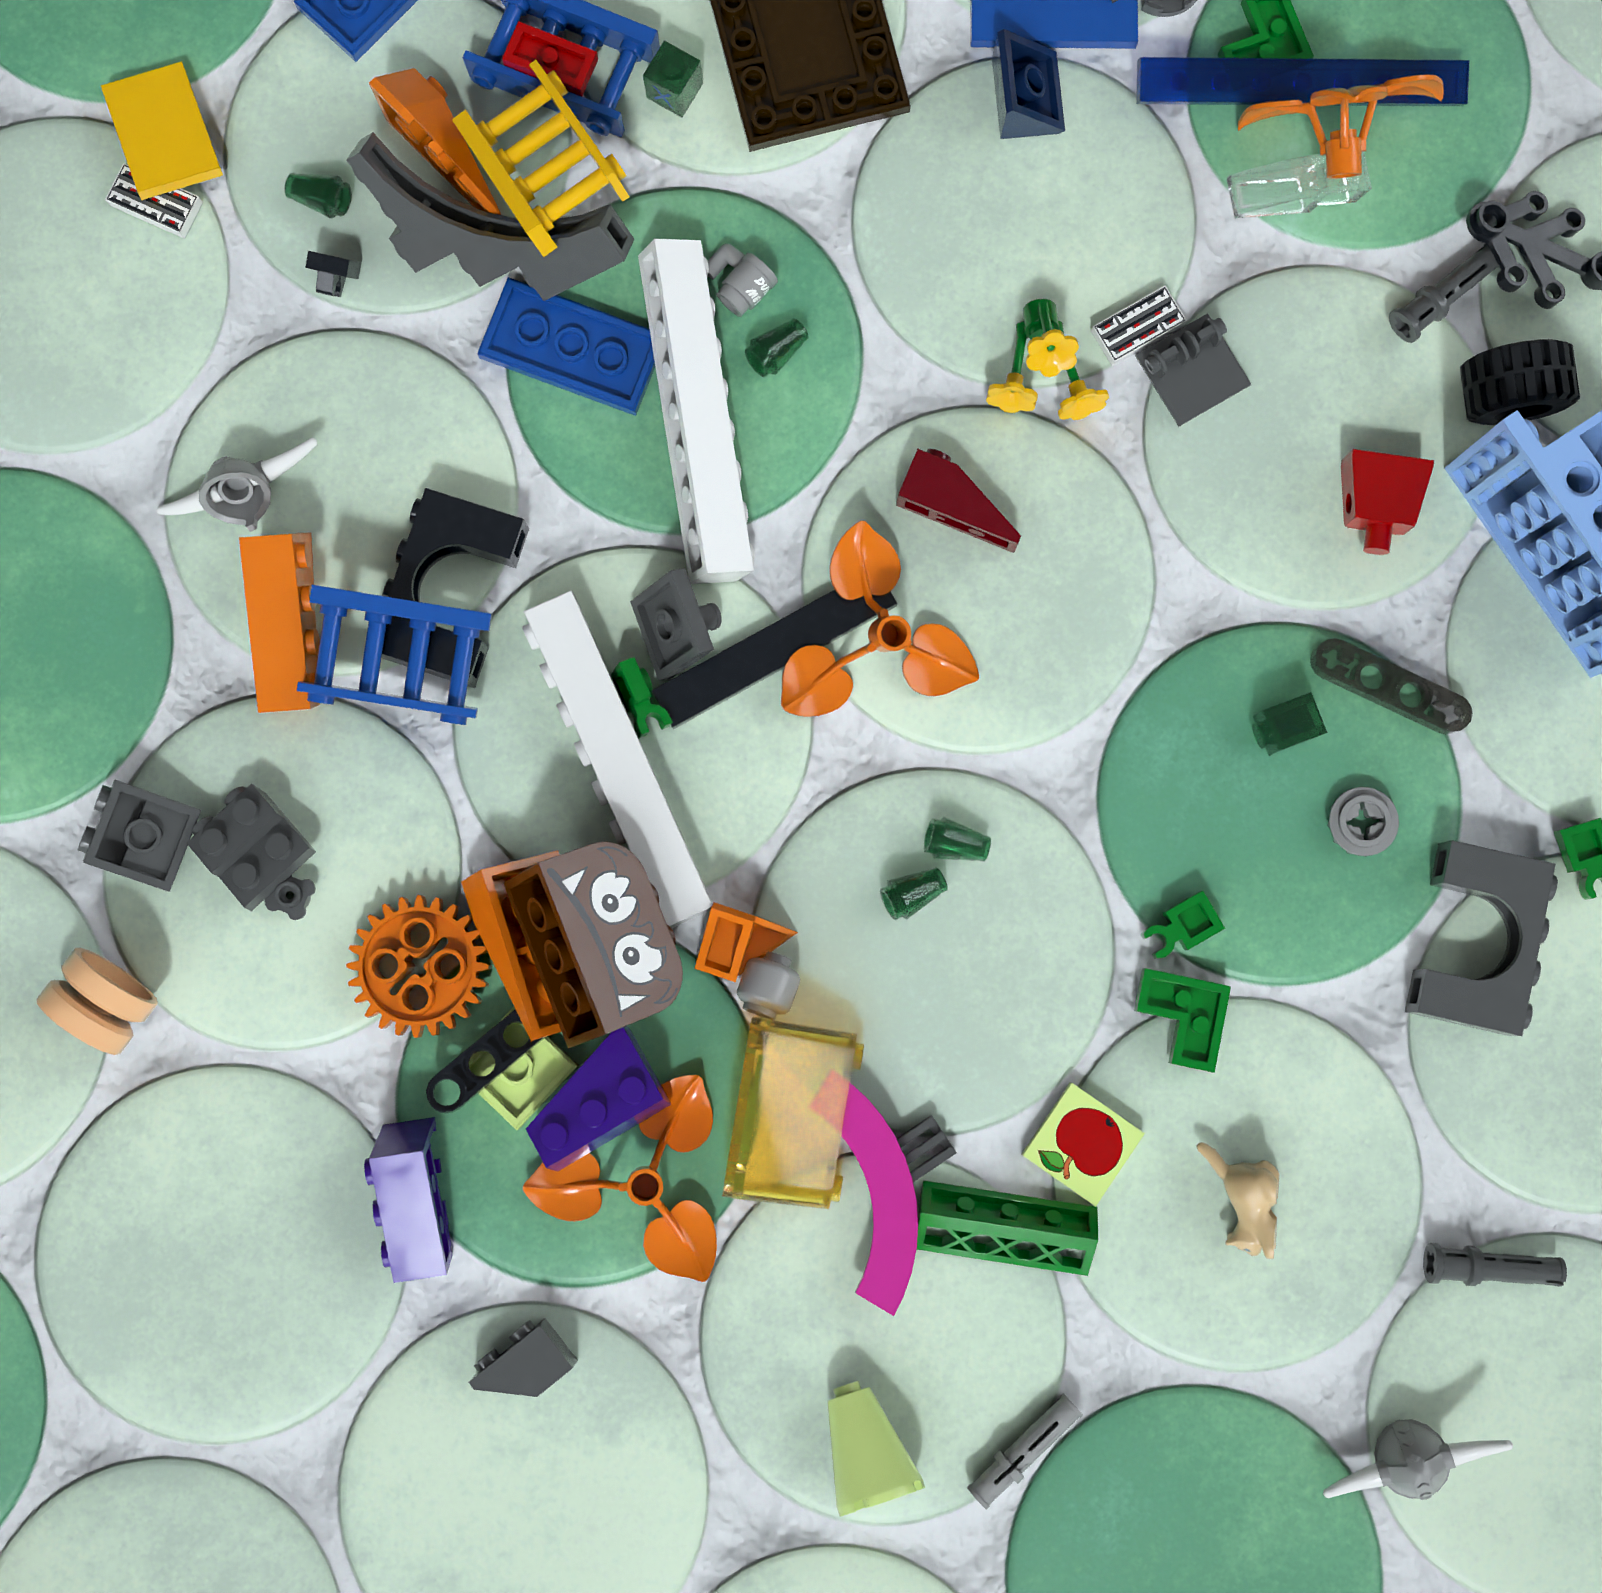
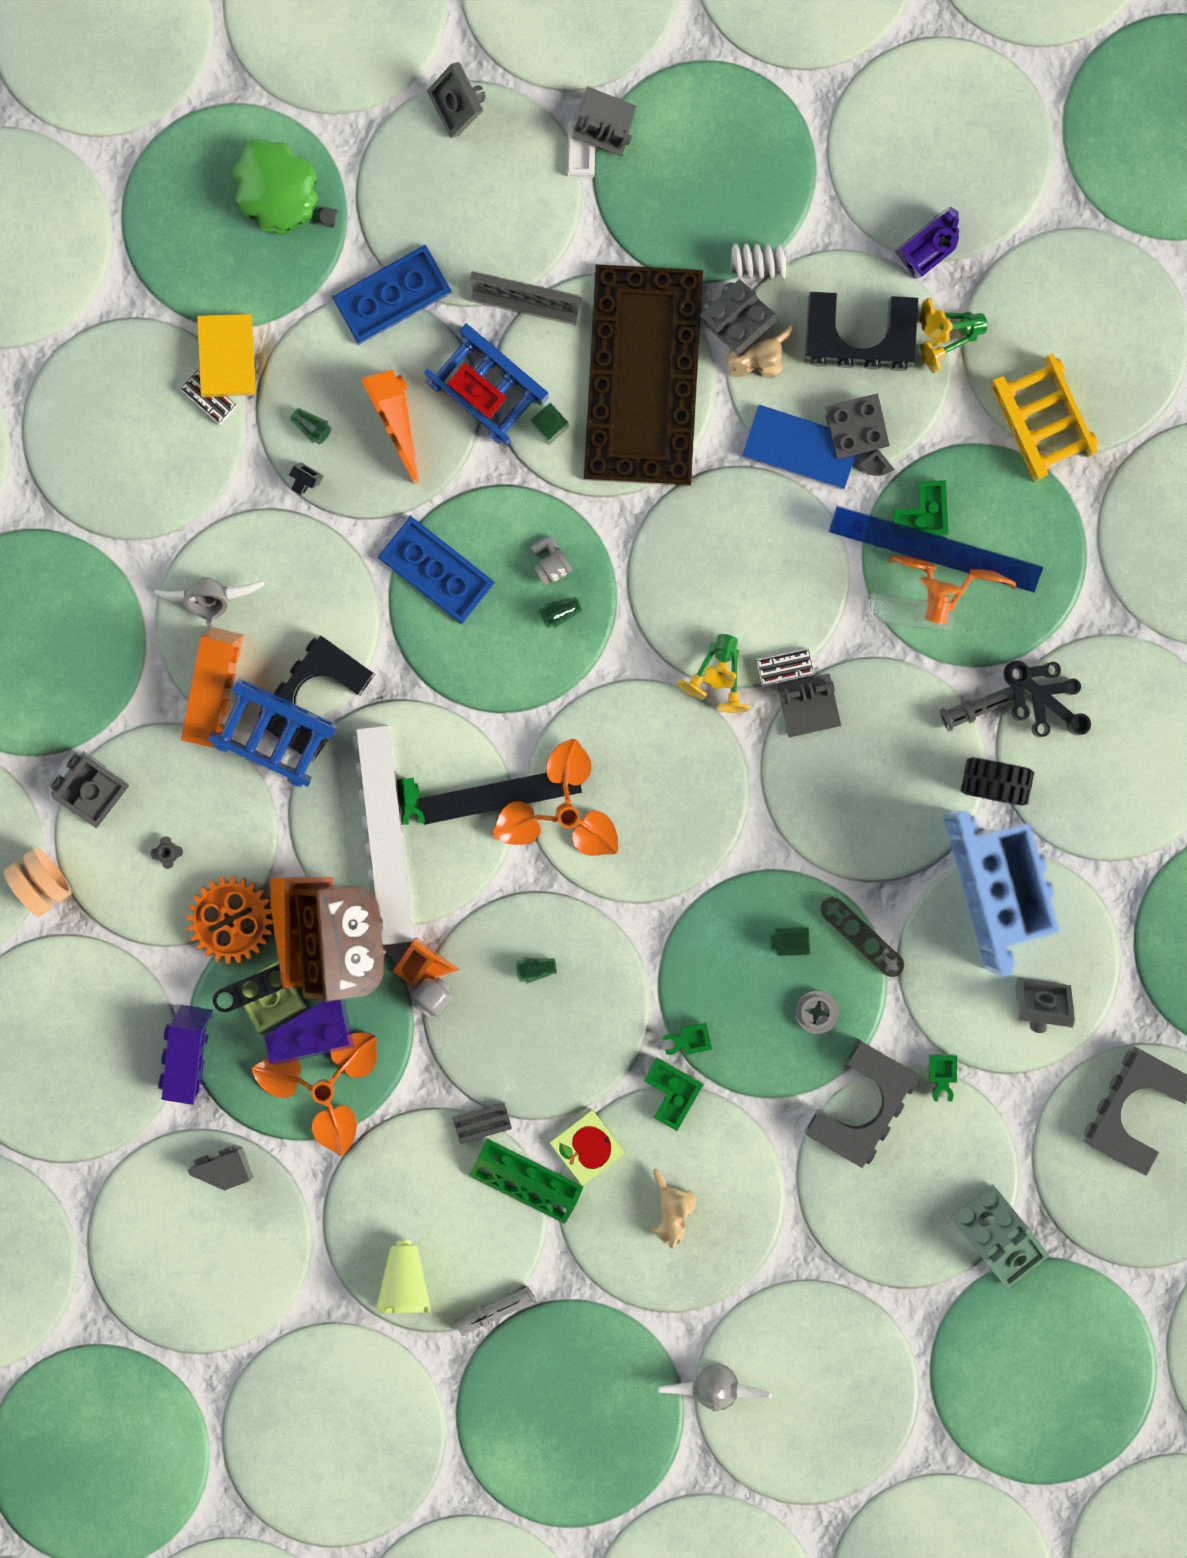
camera: 15 degrees right, 5 degrees up
dark grey plate [187,784,316,911] -> none
dark grey arch [346,132,634,301] -> none
yellow fence [452,60,629,257] -> none
dark grey tile [630,568,722,681] -> none
white brick [638,239,755,584] -> none
clear yellow windscreen [722,1017,864,1210] -> none
dark pink tile [808,1069,918,1316] -> none
dark red slope [896,448,1021,553] -> none
clear green cone [924,817,991,862] -> none
dark blue slope [992,29,1065,139] -> none
red torso [1341,449,1434,555] -> none
dark grey pin [1423,1243,1567,1287] -> none

